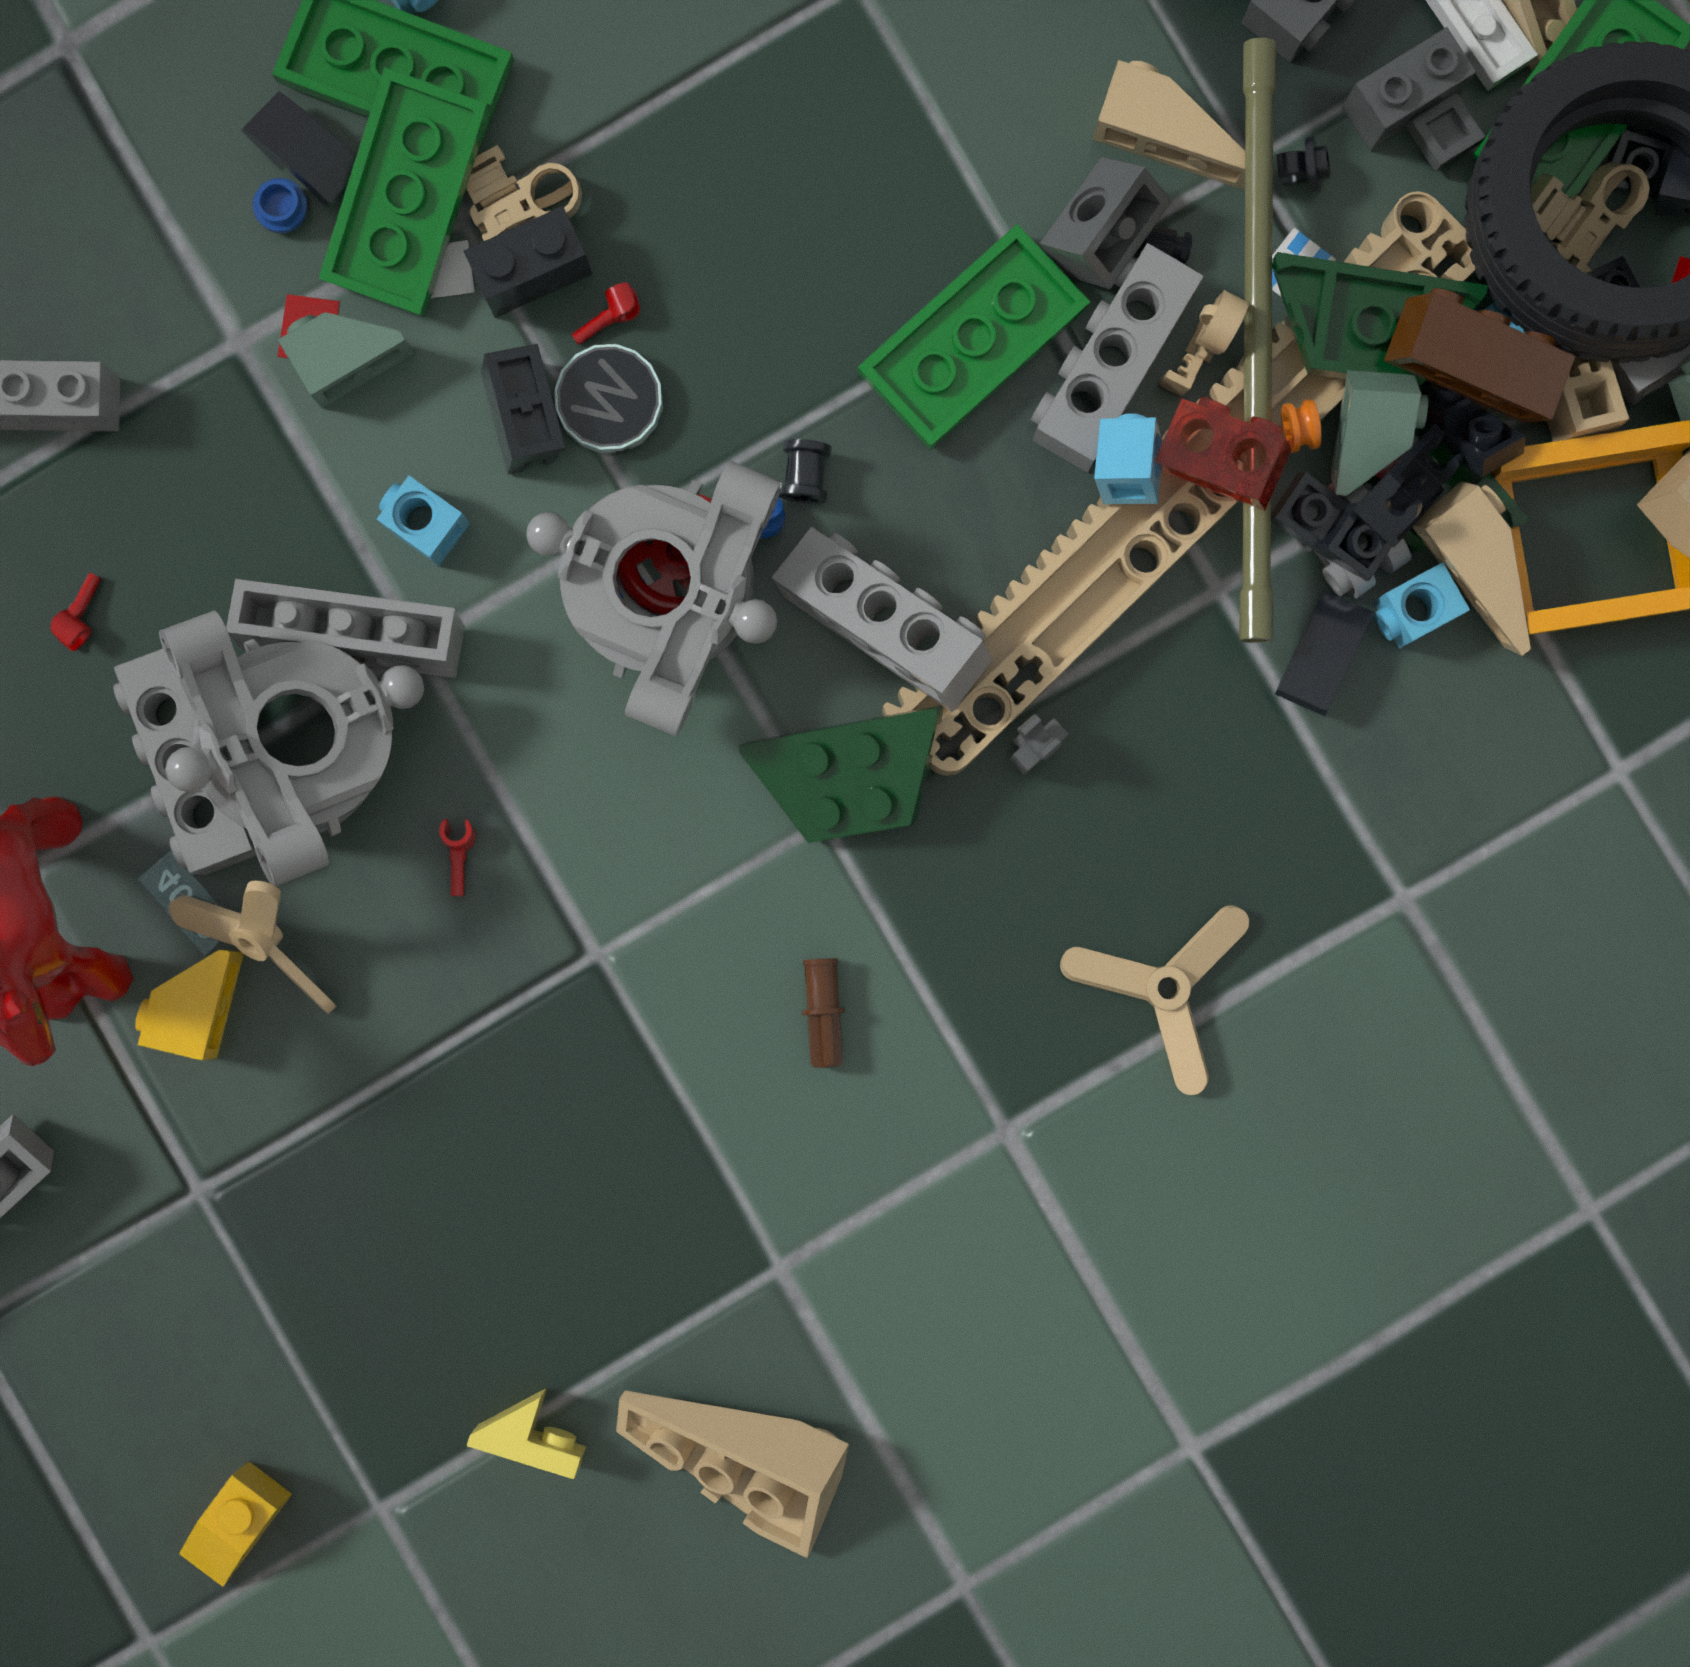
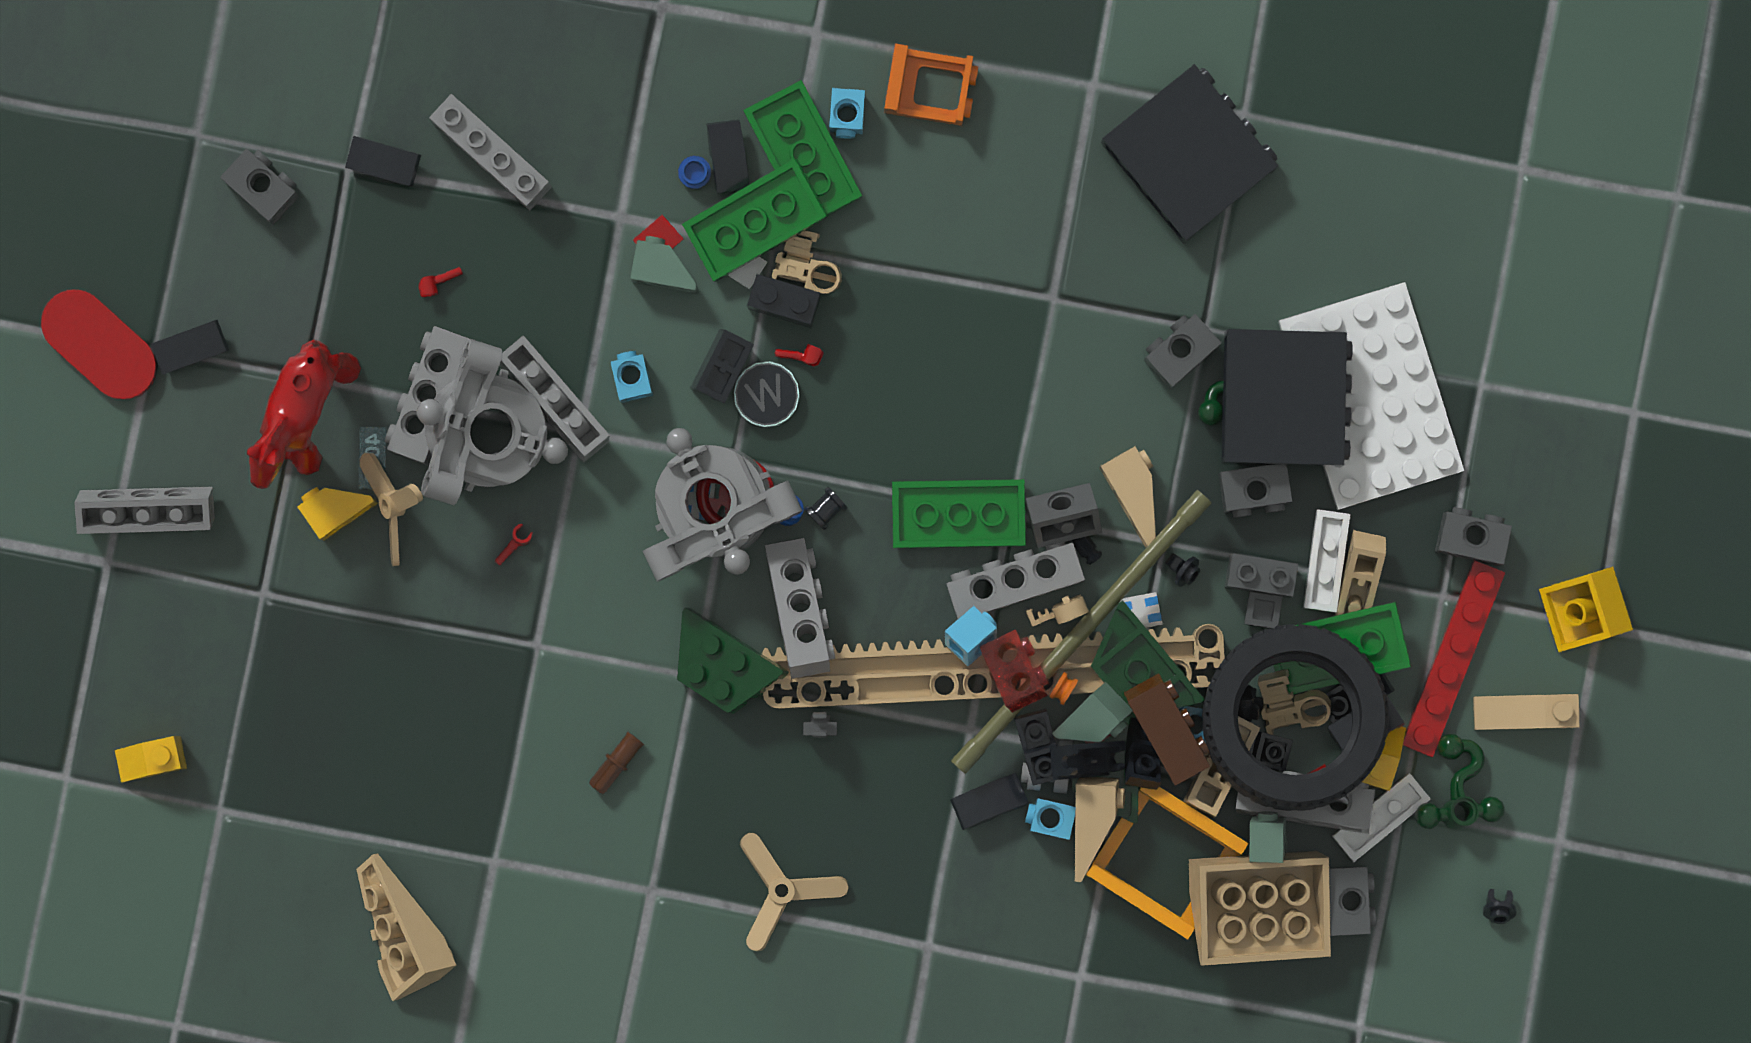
camera: 50 degrees right, 0 degrees up
light yellow slope [467,1388,587,1479] -> none

